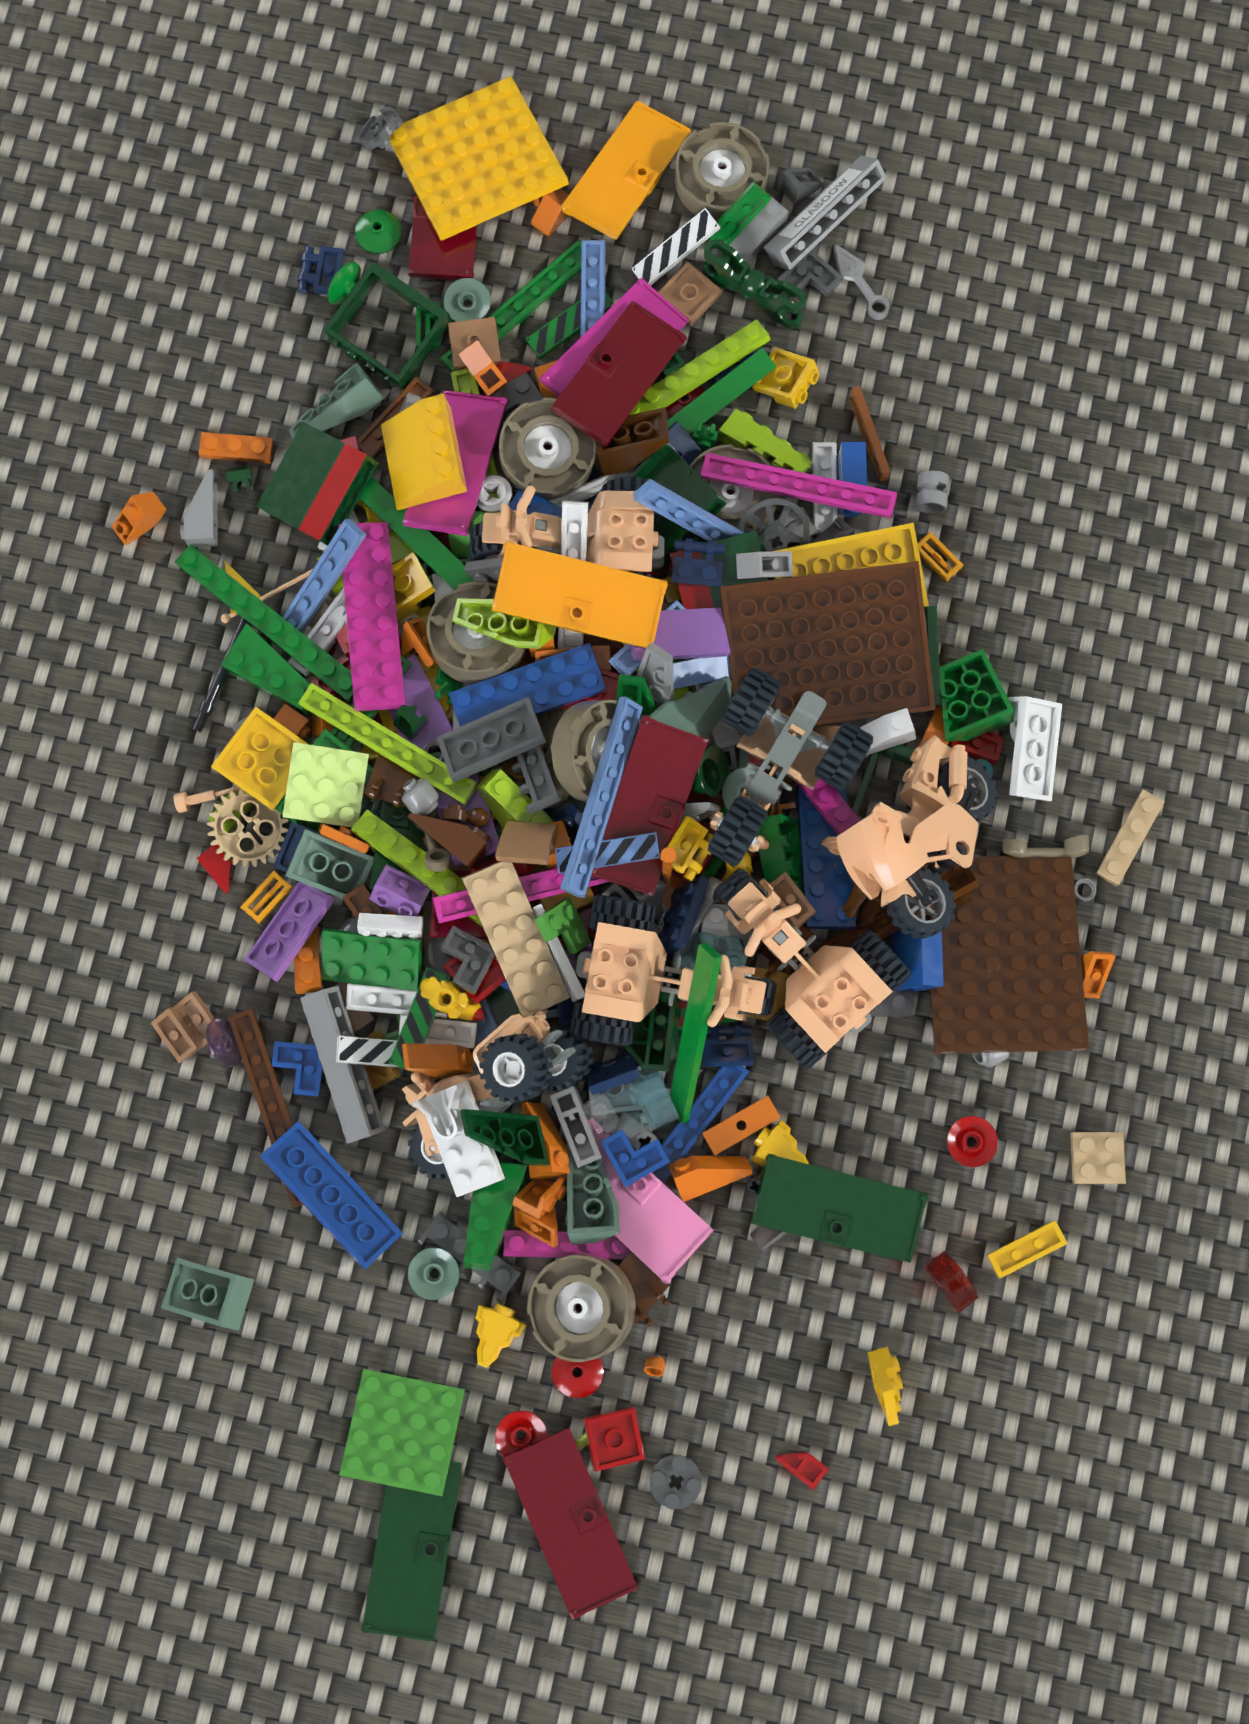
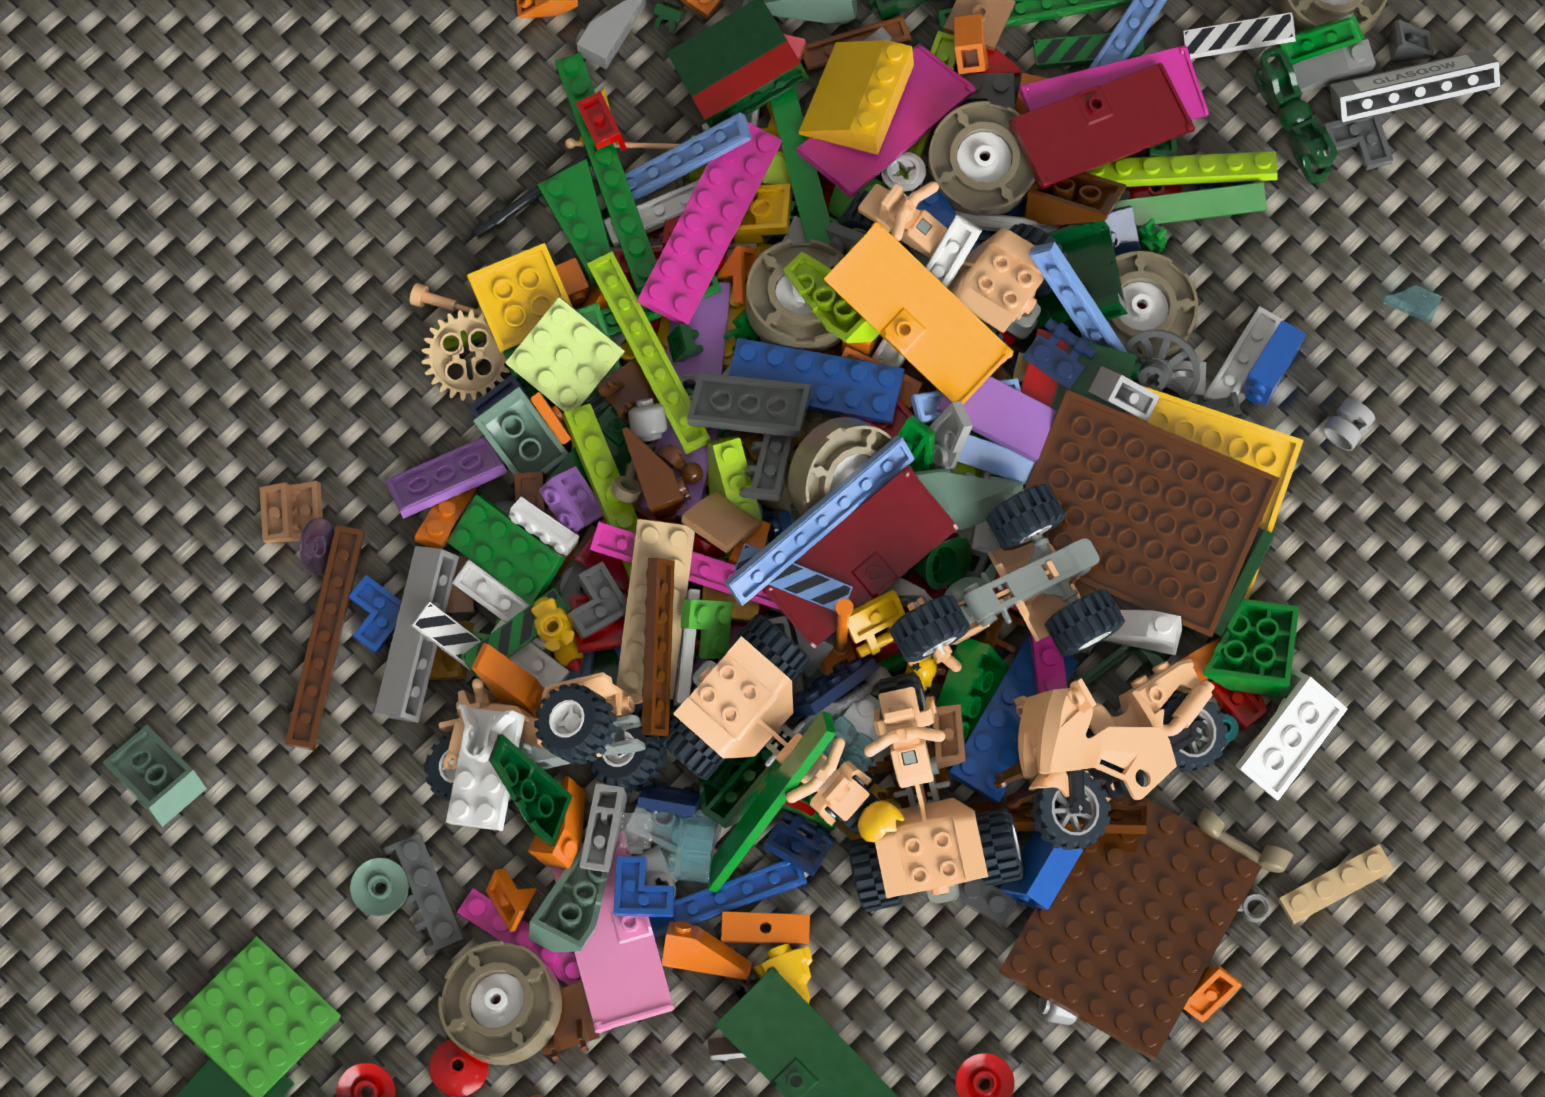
camera: 30 degrees right, 5 degrees down
red tile [197,844,233,894] -> none
light orange tile [240,871,293,924] -> none
blue plate [260,1121,403,1270] -> none
green wedge [463,1162,529,1271] -> none
yellow rock [475,1303,527,1368] -> none
orange bracket [512,1175,567,1219] -> none
medium nougat plate [658,261,722,326] -> none
dark pink plate [701,453,897,519] -> none
lime wedge [718,409,813,474] -> none
yellow plate [752,347,819,409] -> none
light grey piece [833,245,889,320] -> none
dark orange tile [849,386,890,483] -> none
light orange tile [917,532,964,583] -> none
none -> red panel [576,91,627,151]
none -> reddish brown plate [641,558,675,736]
none -> yellow hair [858,801,905,842]
none -> clear light blue tile [1383,285,1442,323]

